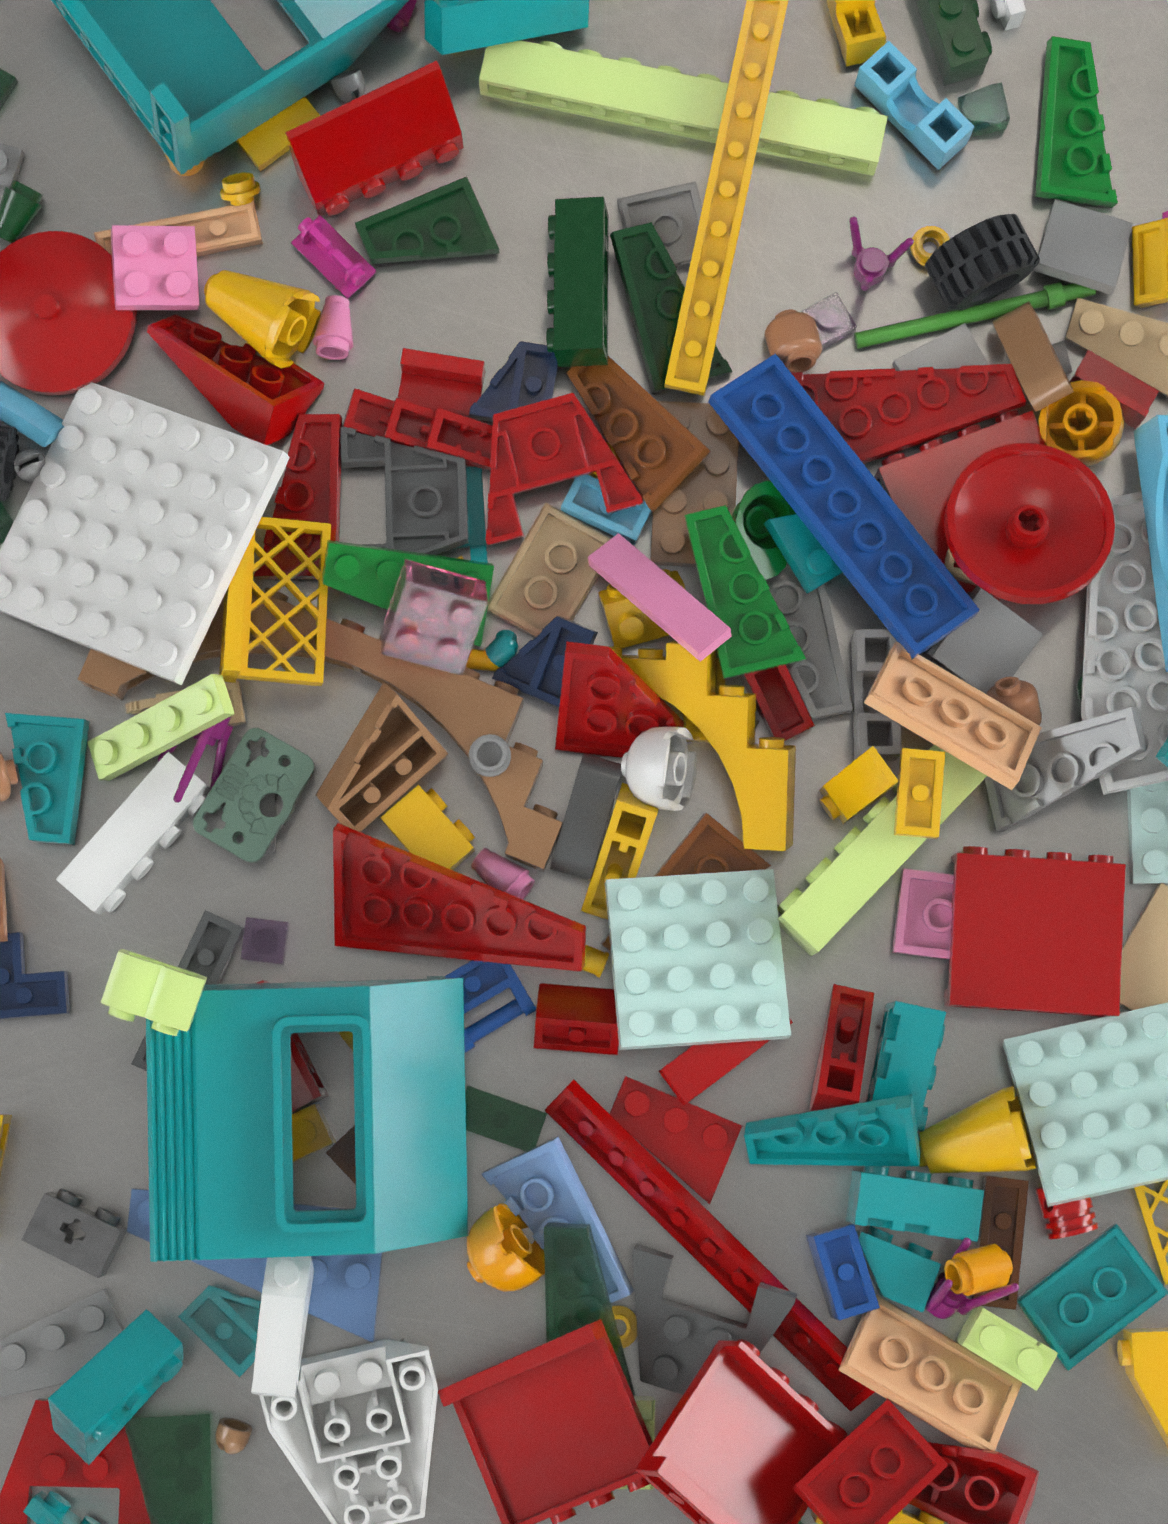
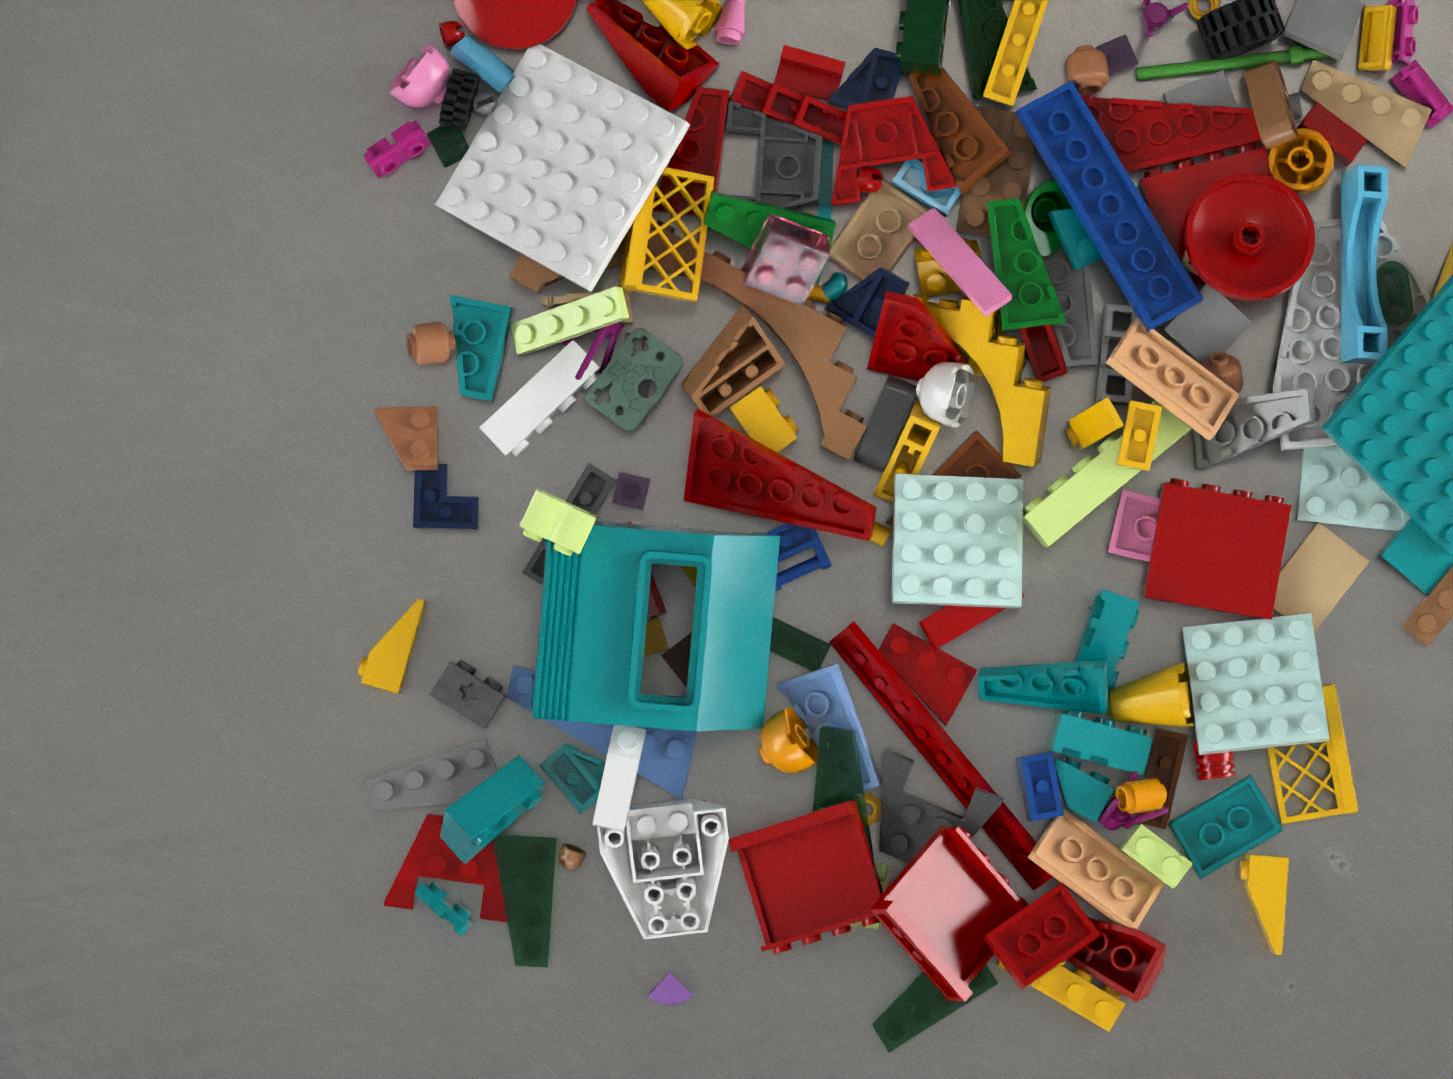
camera: 15 degrees right, 5 degrees up
light grey plate [469,734,511,777] -> none
bright pink cone [471,848,535,899] -> none
red panel [534,983,619,1055] -> none
red slope [809,984,875,1112] -> none
none -> red hinge [858,167,884,193]

